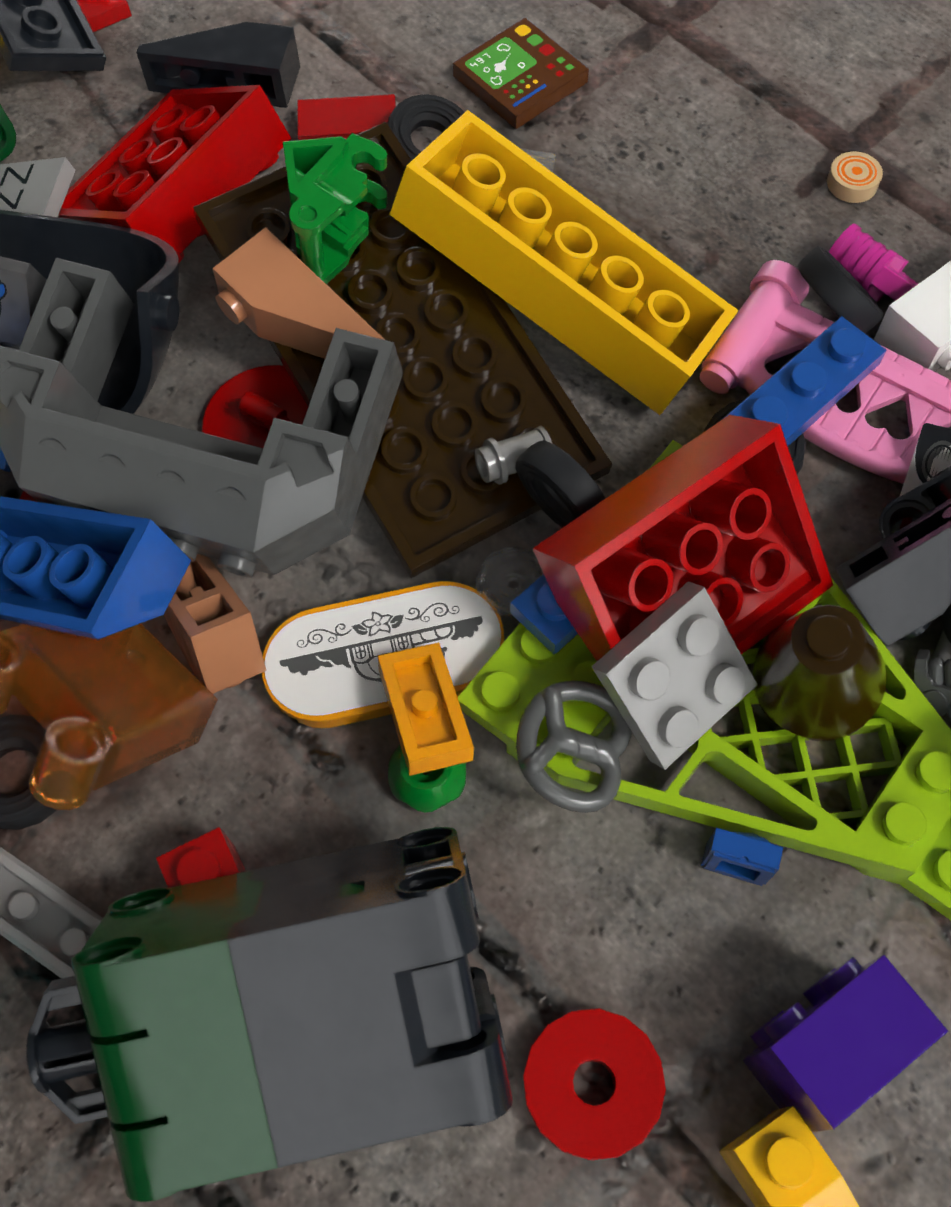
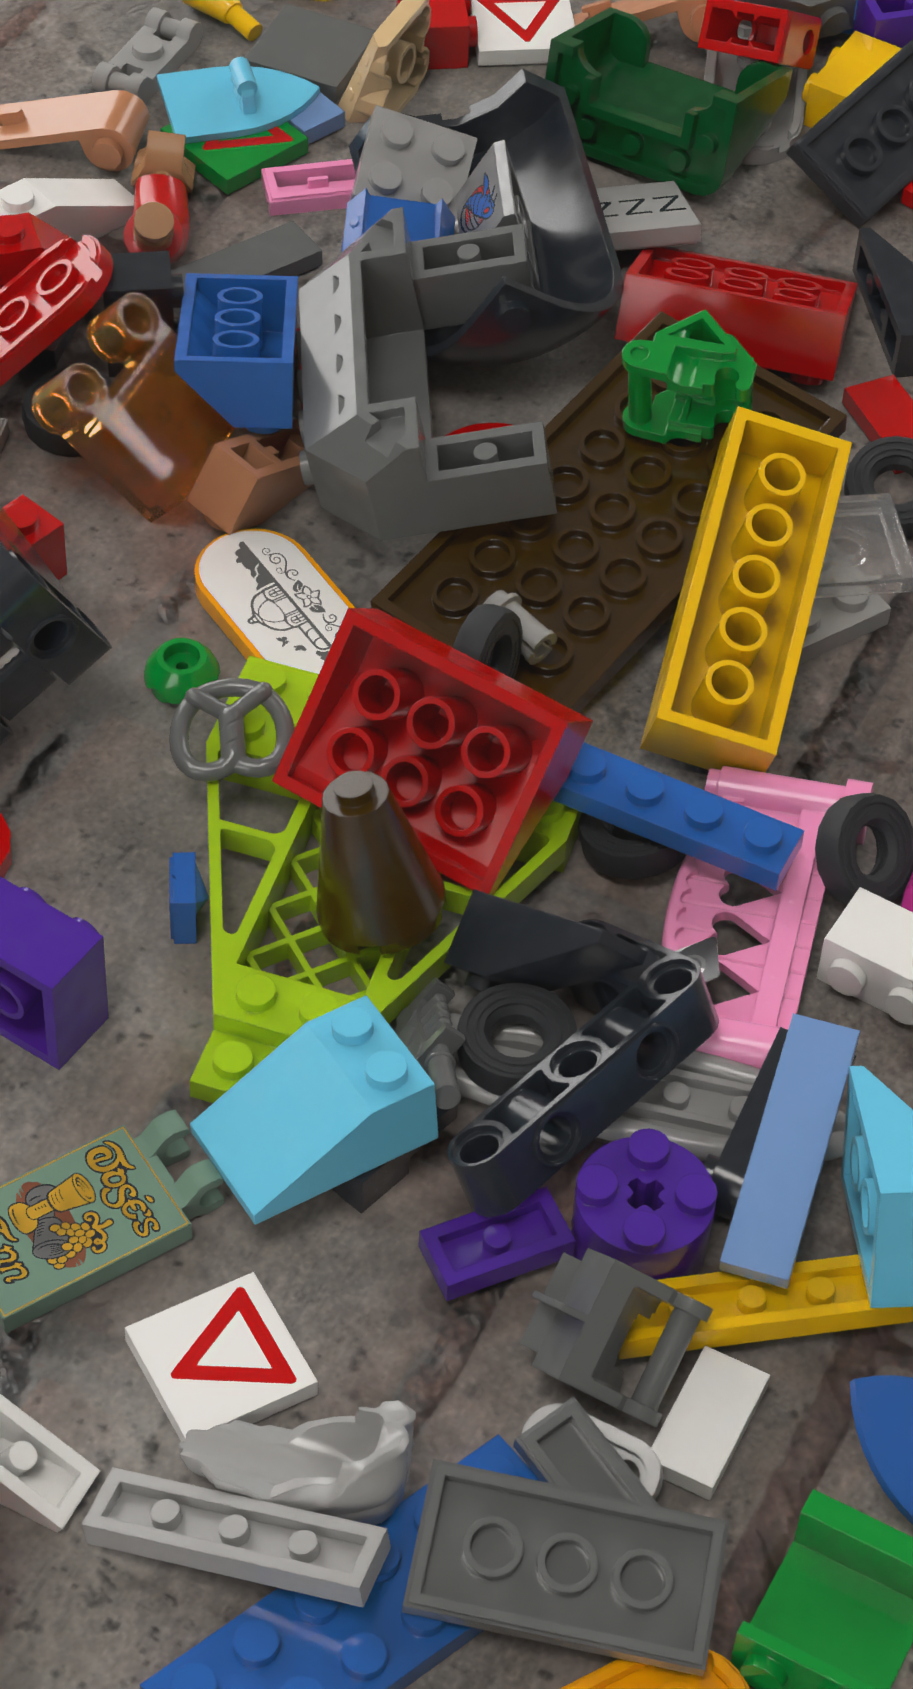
camera: 65 degrees right, 15 degrees down
nougat slope [212,227,385,359] -> none
light orange plate [378,642,474,776] -> none
light grey plate [592,582,757,770] -> none

